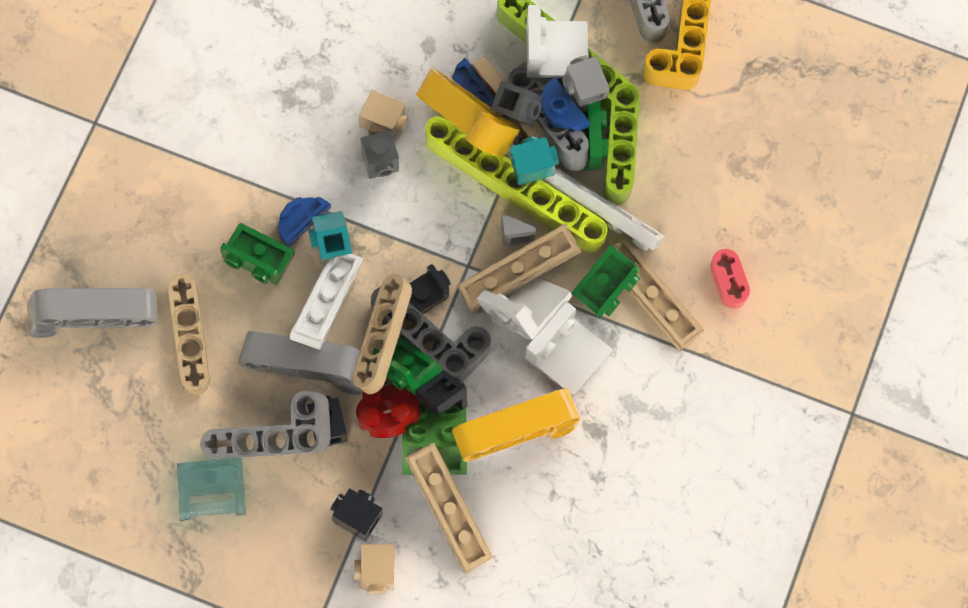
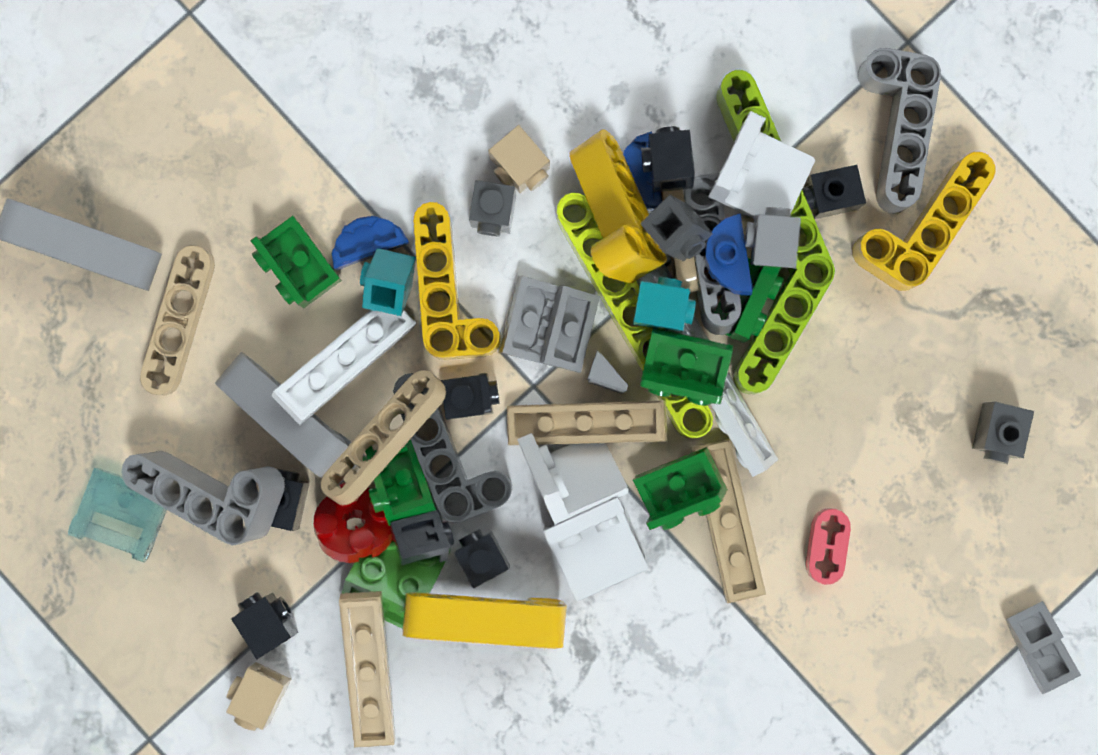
camera: 30 degrees right, 15 degrees up
none -> yellow beam [413,202,501,360]
none -> black brick [454,529,510,589]
none -> light grey slope [499,276,600,373]
none -> green bracket [640,328,733,406]
none -> black brick [641,126,695,193]
none -> black brick [802,165,866,219]
none -> dark grey brick [972,402,1034,464]
none -> light grey slope [1006,601,1081,694]

